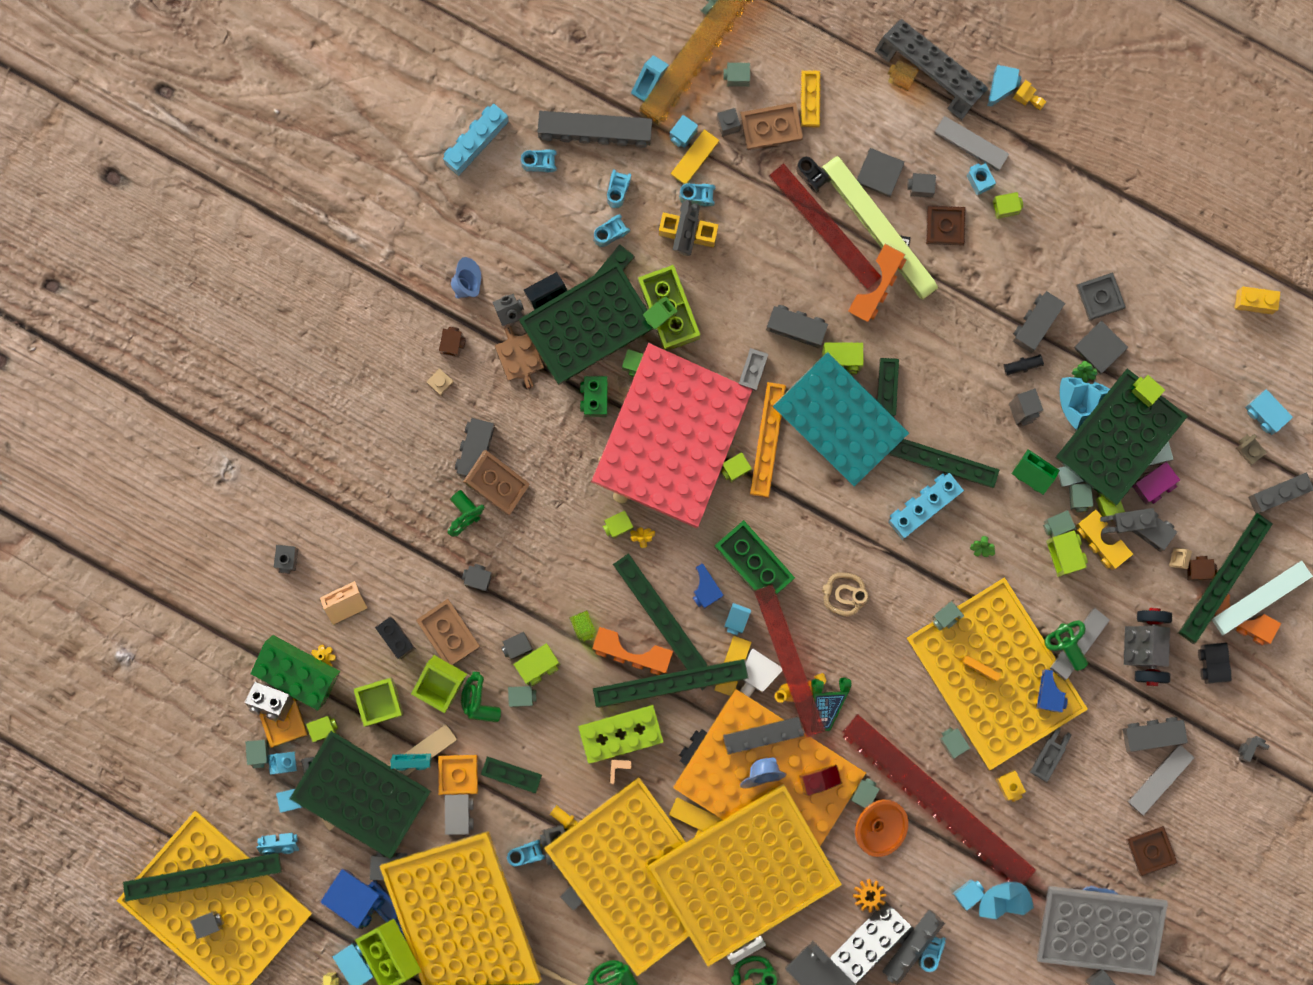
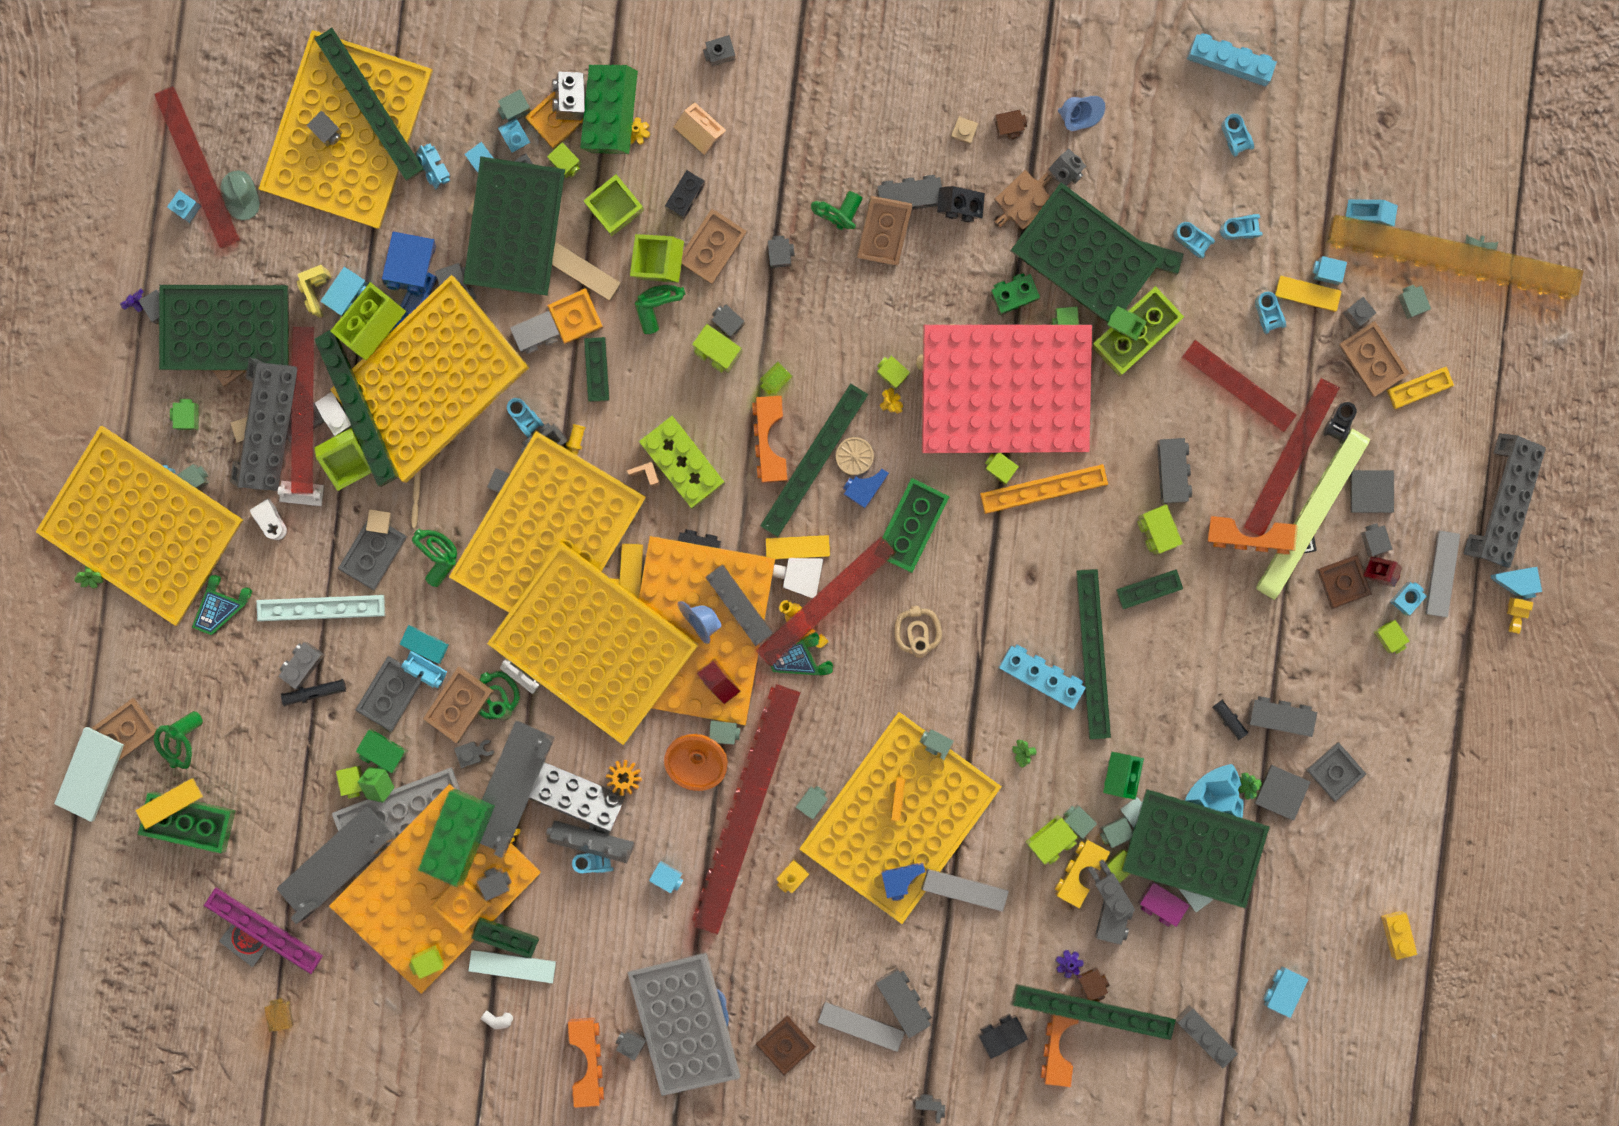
camera: 65 degrees right, 5 degrees up
teal plate [390,753,432,771] -> none
sand green brick [508,686,537,707] -> none
black brick [524,272,568,310] -> none
dark grey brick [537,111,652,148] -> none
dark green plate [593,659,749,708] -> none
yellow arch [659,212,719,248] -> none
dark grey hinge [673,199,700,256] -> none
medium azure slope [724,603,751,636] -> none
light grey plate [739,348,768,391] -> none
teal plate [773,352,909,486] -> none
clear yellow brick [887,60,918,92] -> none
medium azure brick [979,882,1034,919] -> none
dark grey brick [1009,388,1043,426] -> none
dark grey hinge [1029,727,1071,782] -> none
green piece [1045,620,1088,671] -> none
flat silver brick [1124,608,1172,686] -> none
lime brick [1132,375,1165,407] -> none
tan tile [1169,548,1192,570] -> none
light aqua tile [1211,561,1313,636] -> none
dark tan bracket [1236,434,1267,466] -> none
none -> tan wheel [836,437,874,475]
none -> black brick [937,186,985,223]
none -> dark purple plant [1056,950,1084,978]
none -> clear red tile [1182,340,1297,432]
none -> dark red slope [1364,557,1402,587]

